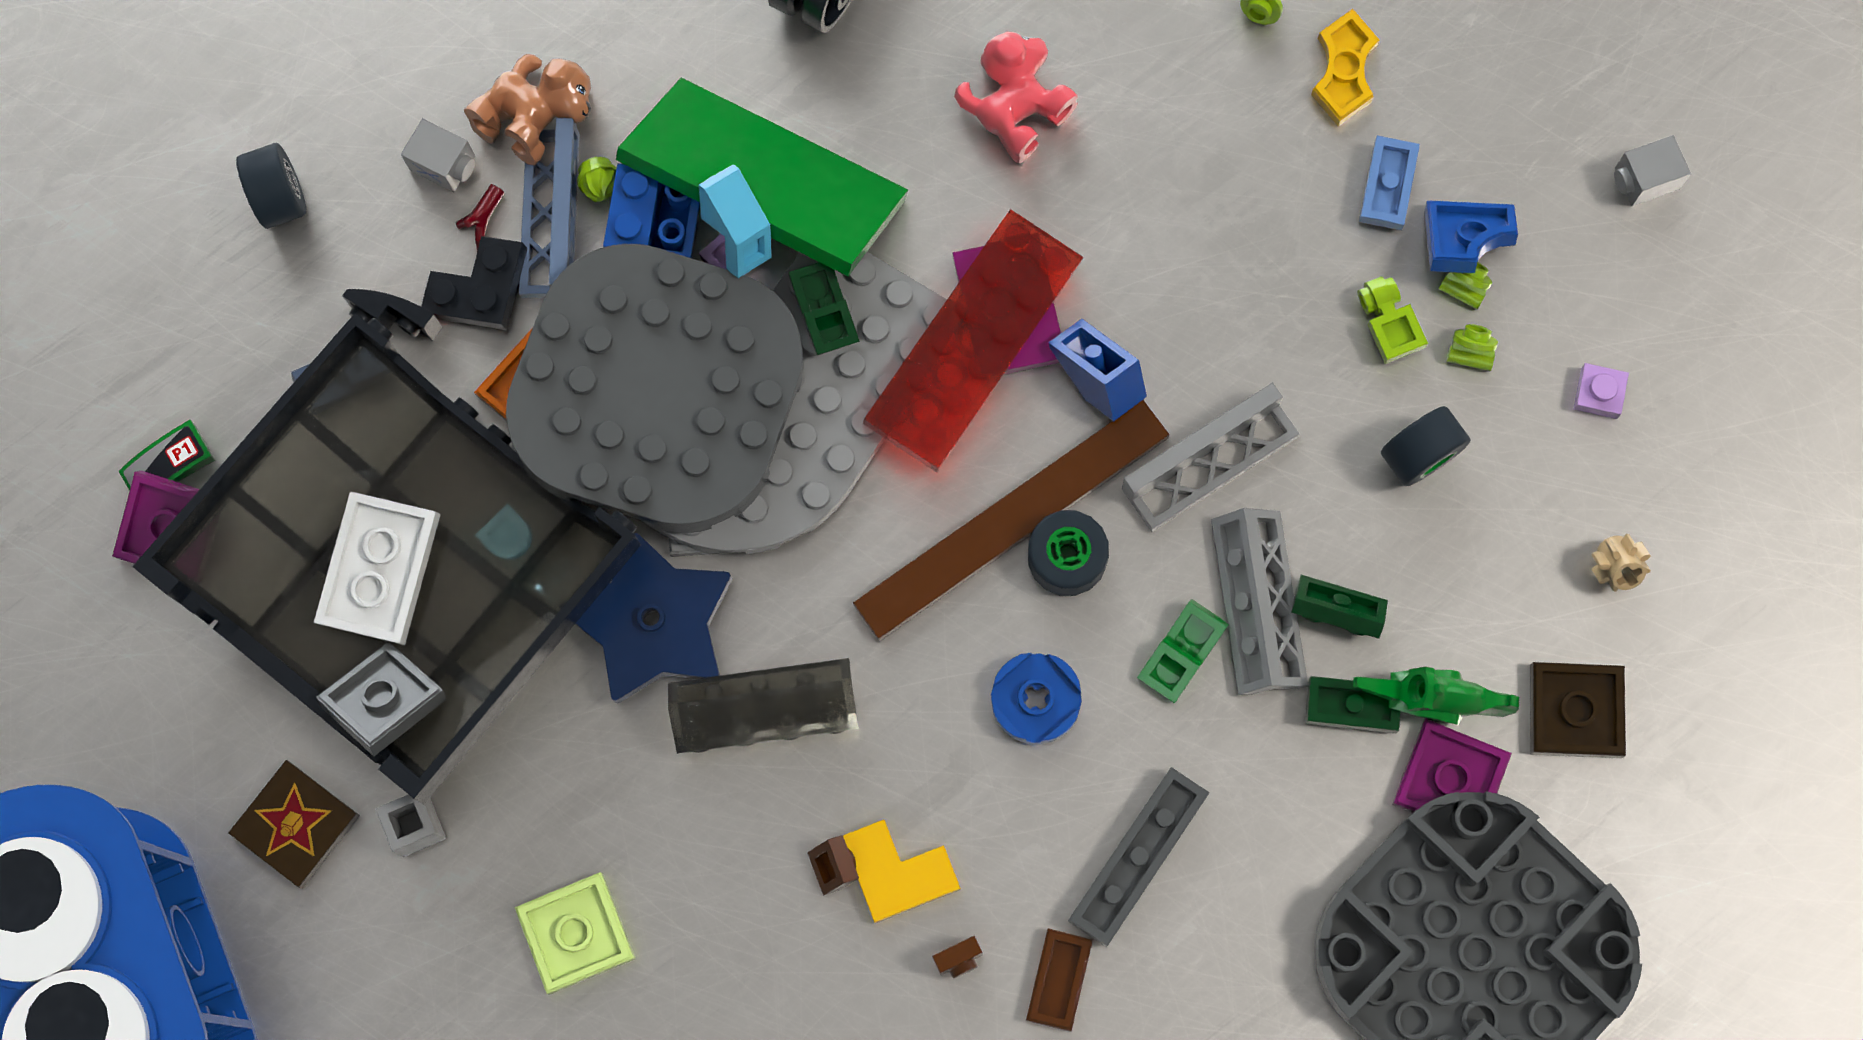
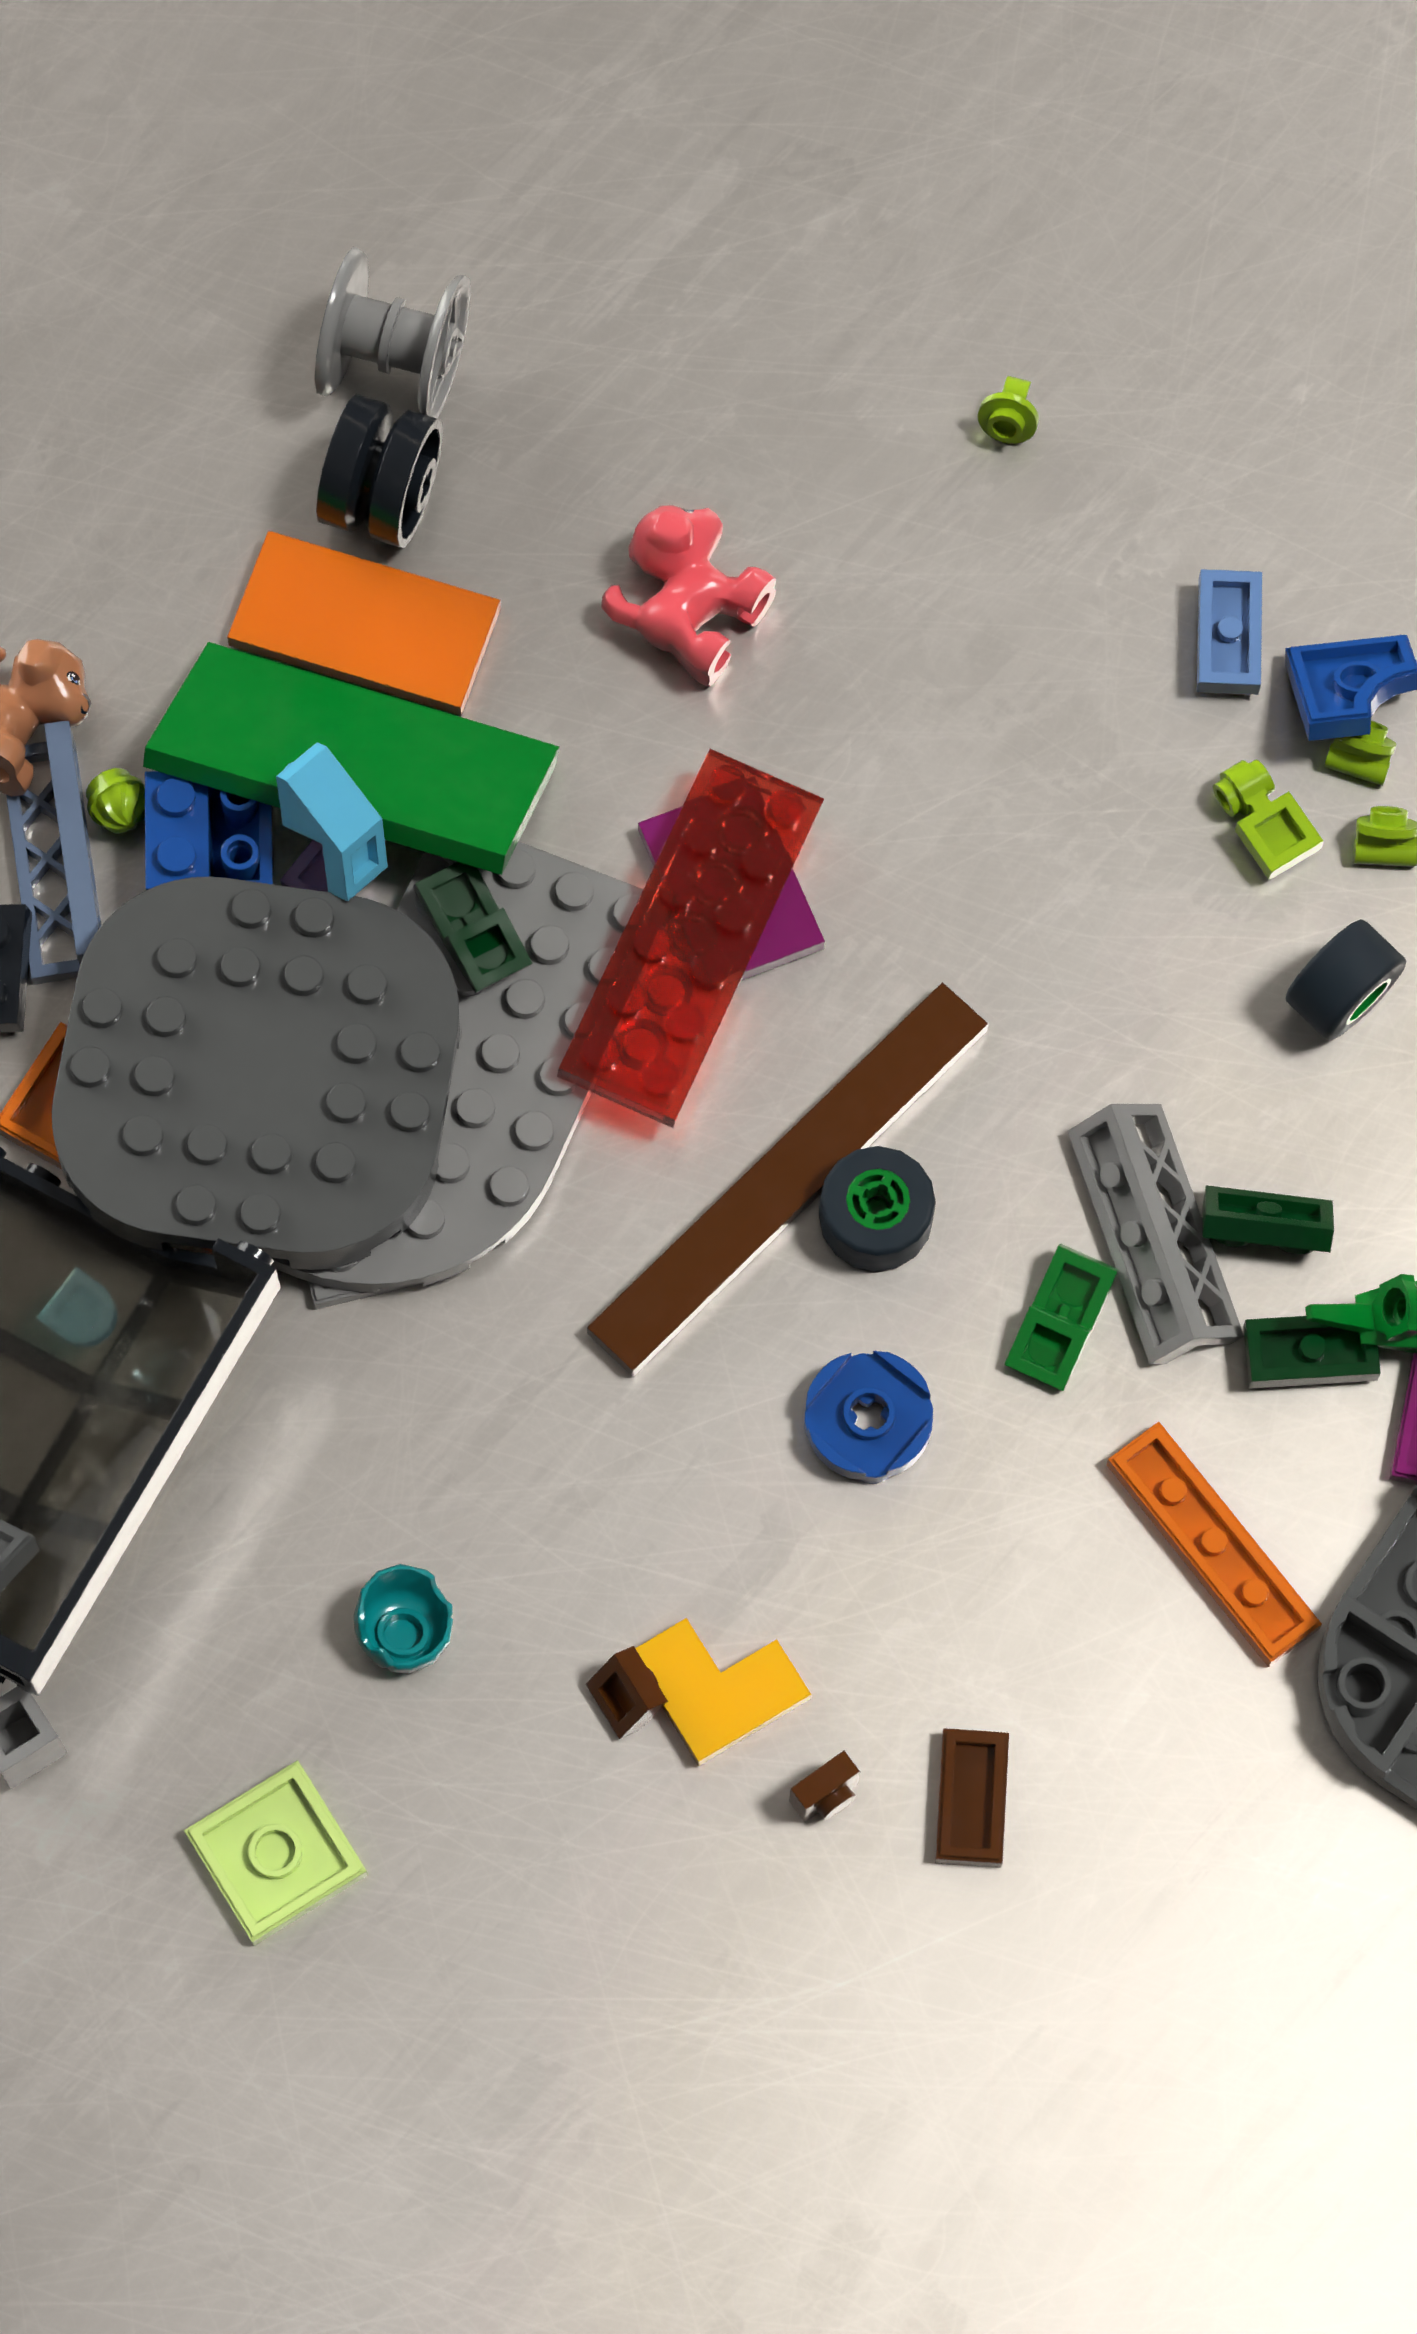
camera: 15 degrees left, 5 degrees down
dark blue plate [575,533,732,704] -> none
clear smoke brick [668,658,859,754] -> none
blue slope [1048,319,1147,421] -> none
dark grey plate [1068,767,1210,948] -> none
light grey fence [1122,382,1299,532] -> none
yellow tile [1311,8,1380,127] -> none
none -> orange tile [227,530,501,716]
none -> teal hair [353,1564,453,1673]
none -> orange tile [1106,1422,1322,1667]

